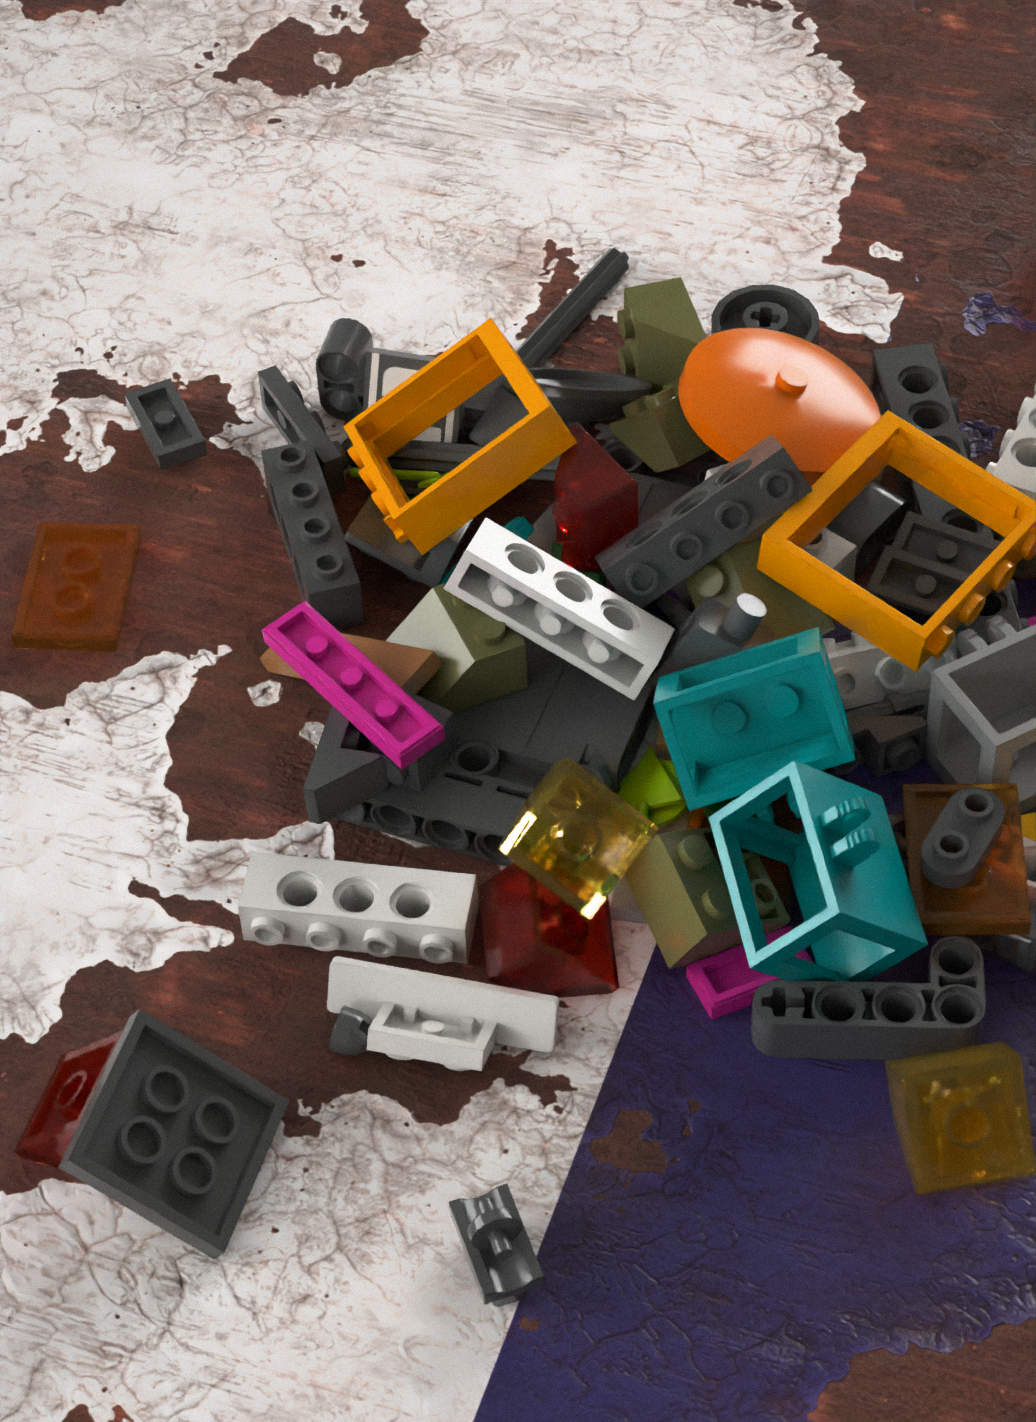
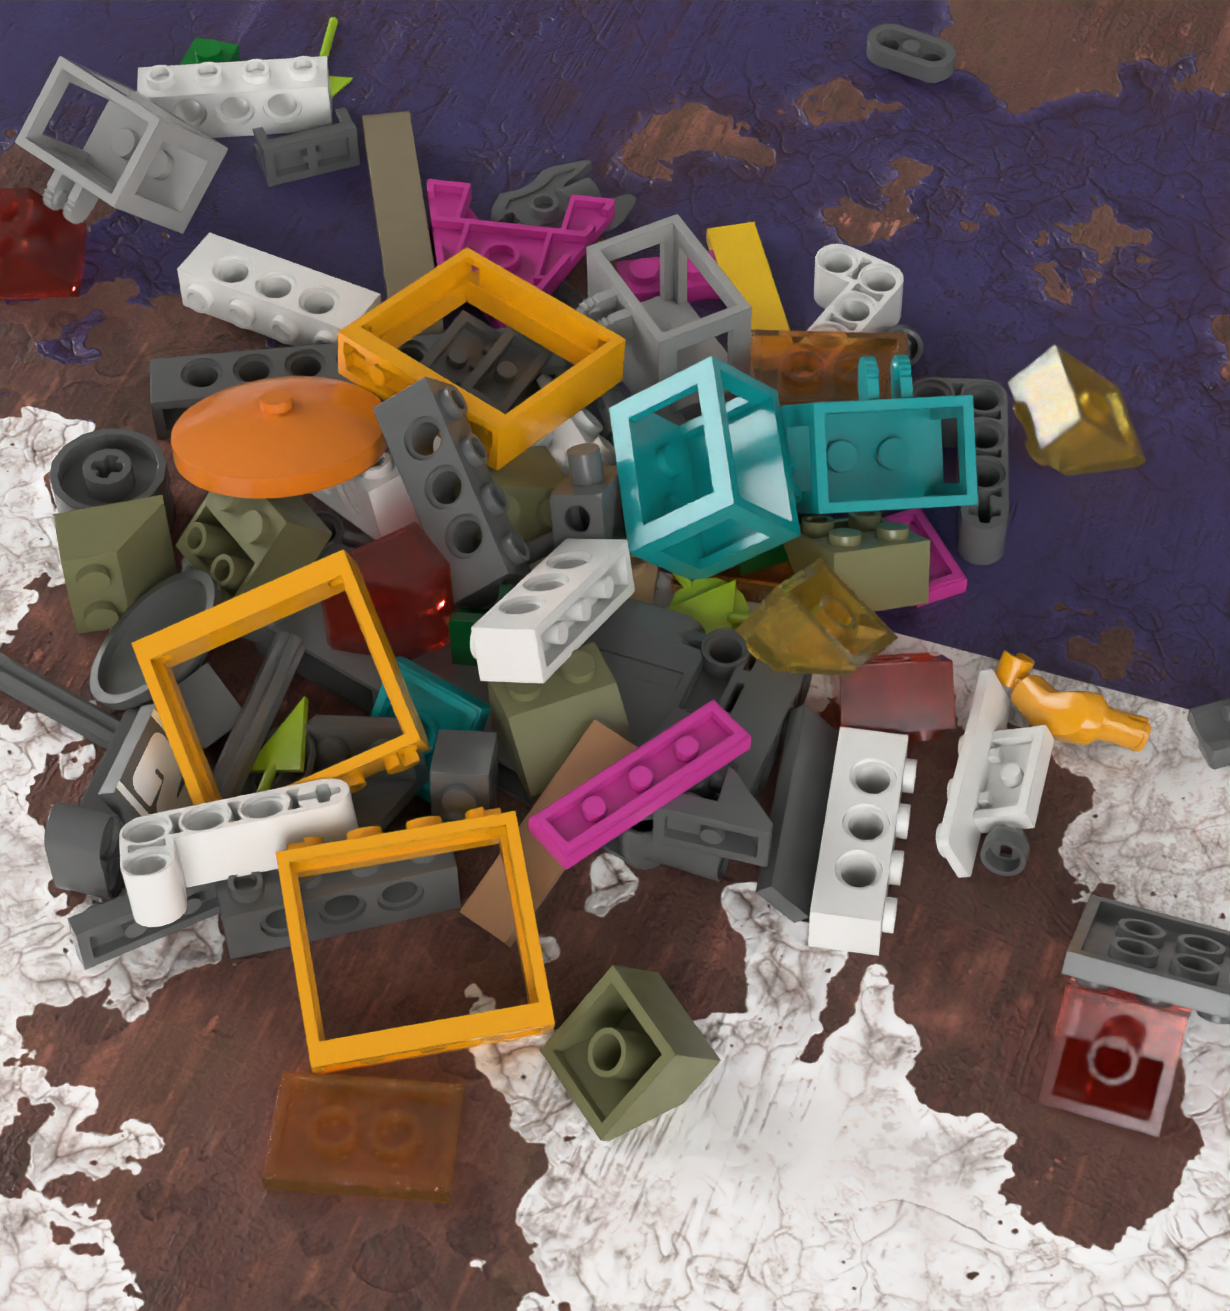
camera: 90 degrees left, 0 degrees up
dark grey plate [124,378,207,470] -> none
dark grey plate [920,788,1005,889] -> none
none -> white beam [119,778,358,927]
none -> light orange window [275,807,555,1076]
none -> dark grey slope [430,729,499,823]
none -> olive slope [540,965,721,1142]
none -> dark grey tile [756,704,839,923]
none -> light orange arm [995,650,1151,752]

